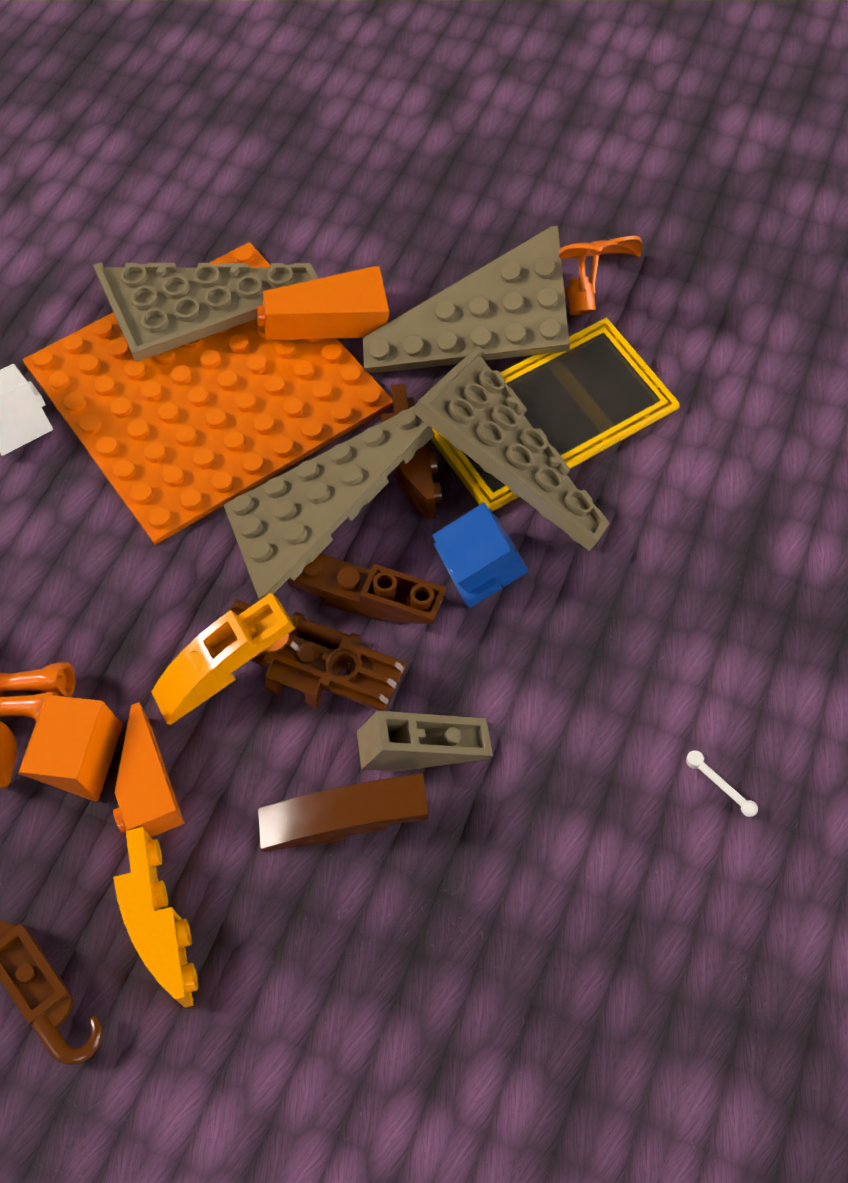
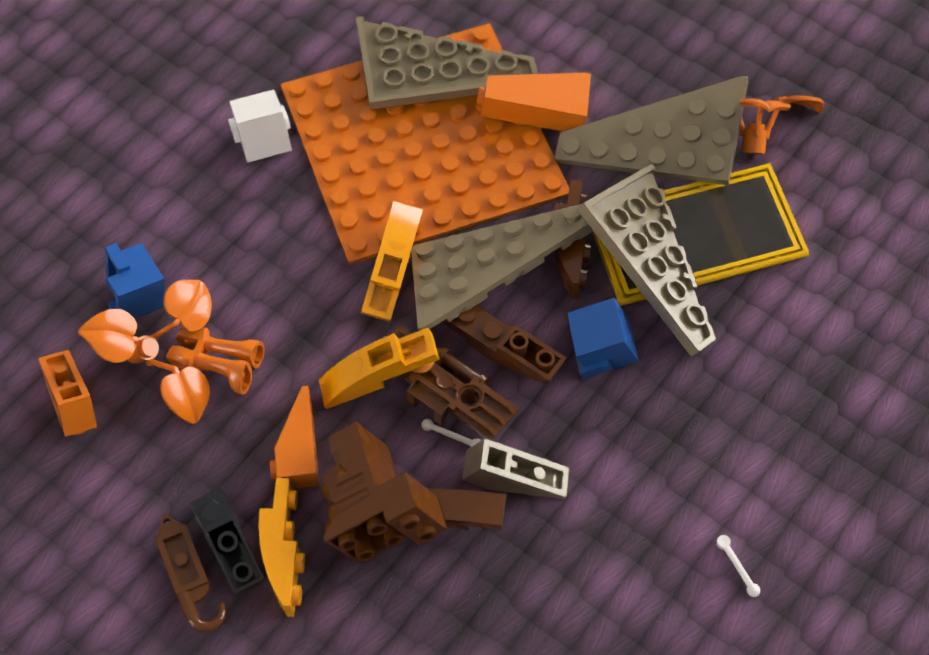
camera: 15 degrees right, 0 degrees up
orange slope [18,695,123,802] -> none
none -> black slope [188,487,265,594]
none -> reddish brown brick [321,422,447,563]
none -> light orange slope [361,201,422,322]
none -> white hinge [421,419,481,447]

